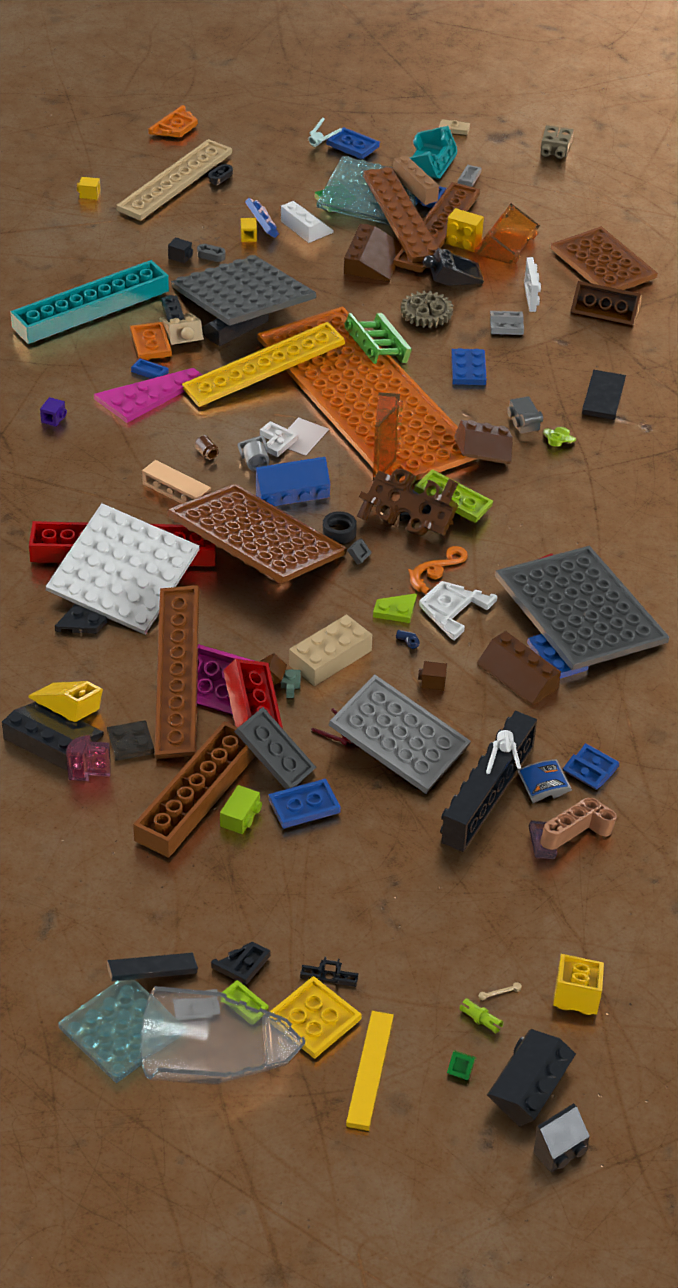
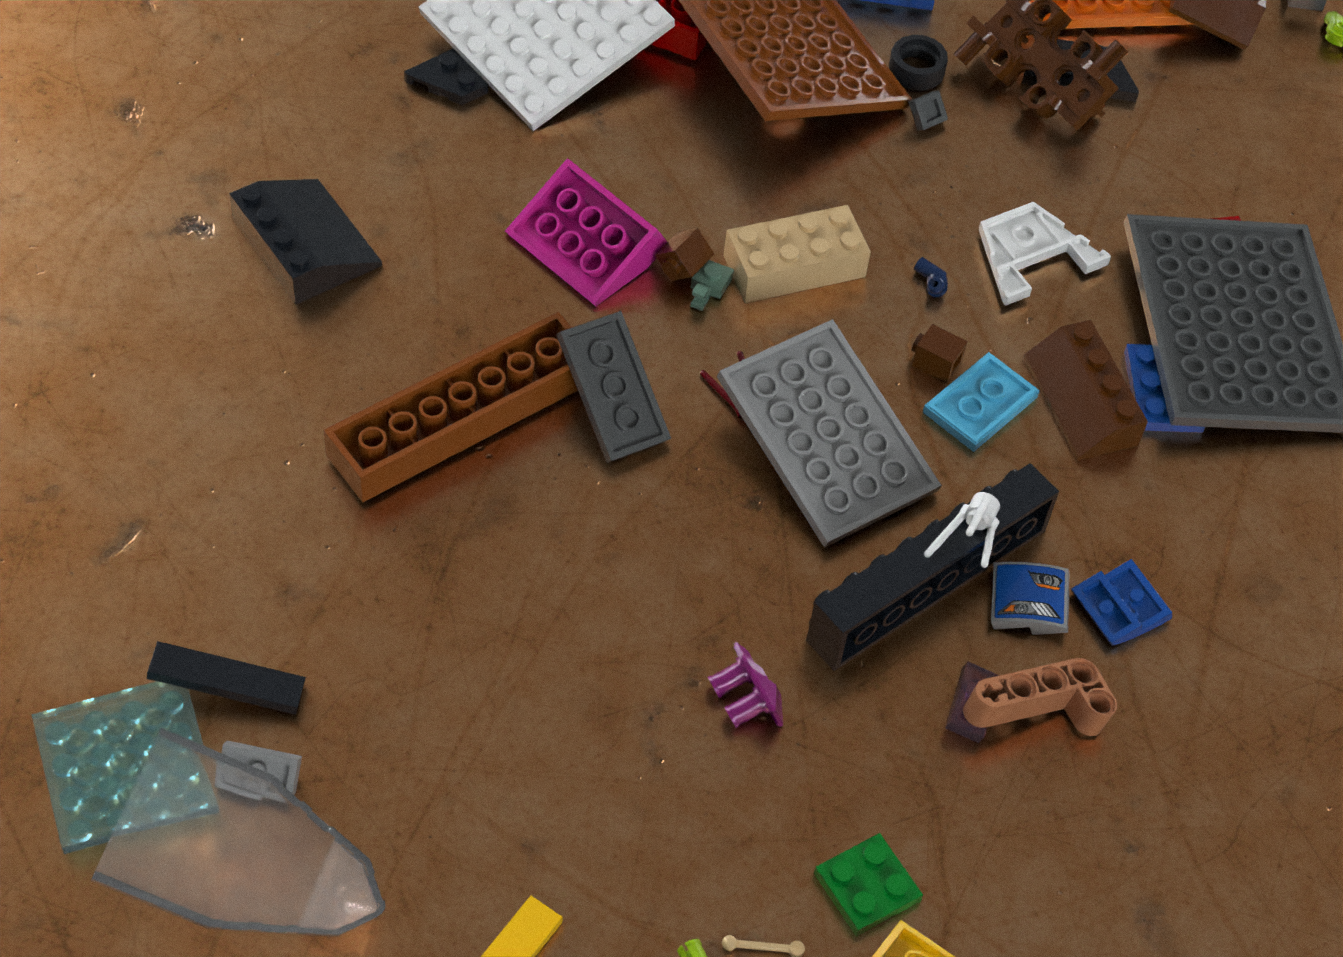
camera: 20 degrees right, 10 degrees up
yellow slope [28,681,103,722] -> none
clear pink brick [66,735,111,781] -> none
clear smoke plate [107,720,155,761] -> none
dark orange plate [155,585,199,759] -> none
black wing [211,942,271,985] -> none
lime piece [220,785,262,834] -> none
lime plate [221,980,269,1024] -> none
red slope [223,659,283,729] -> none
yellow plate [266,976,362,1059] -> none
blue plate [268,779,341,829] -> none
black piece [300,956,359,987] -> none
lime wing [373,594,417,623] -> none
orange plant [408,546,468,595] -> none
lime plate [414,469,493,523] -> none
none -> magenta connector [708,642,783,728]
none -> green plate [814,833,923,937]
none -> medium azure tile [923,352,1040,452]

